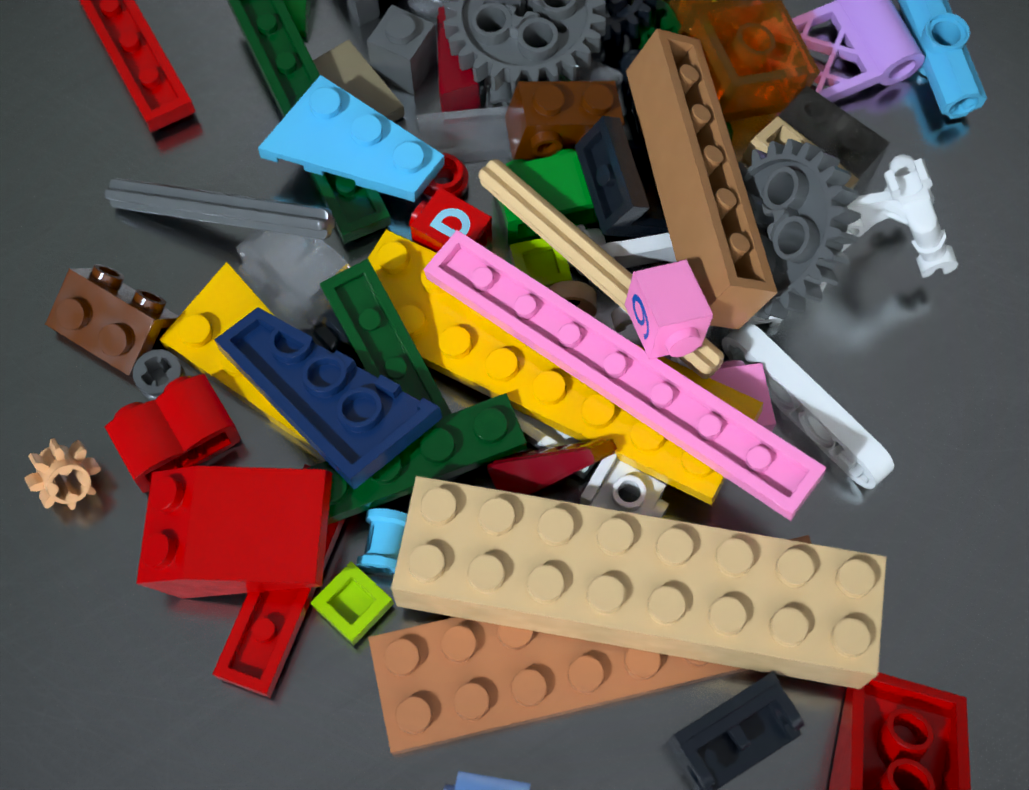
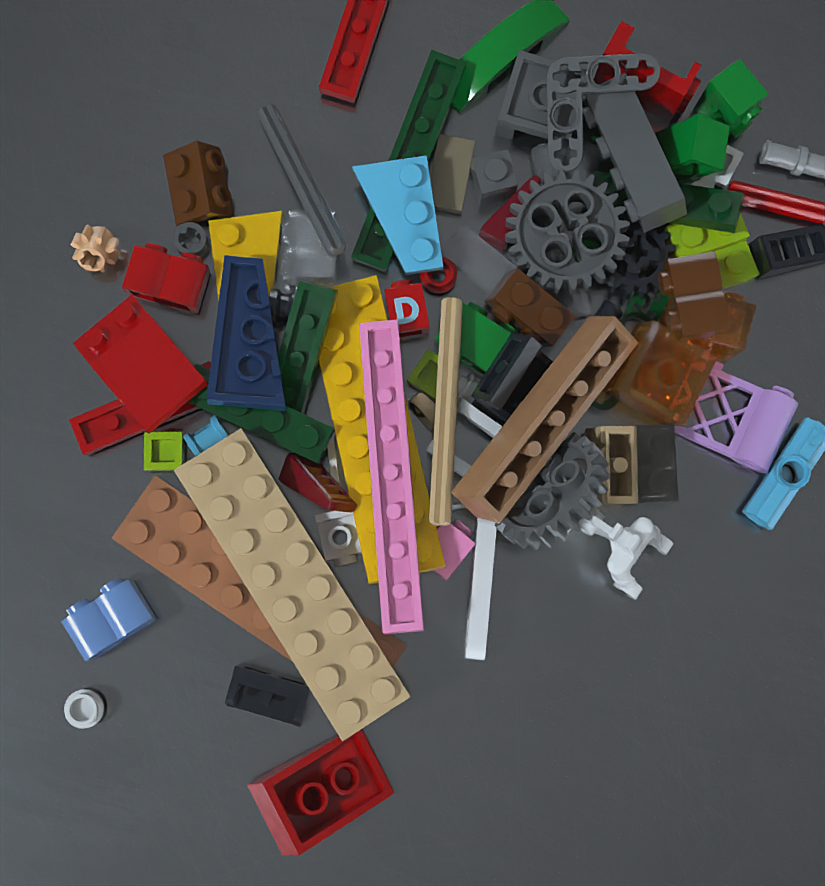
camera: 45 degrees right, 15 degrees up
bright pink brick [625,260,713,360] -> none

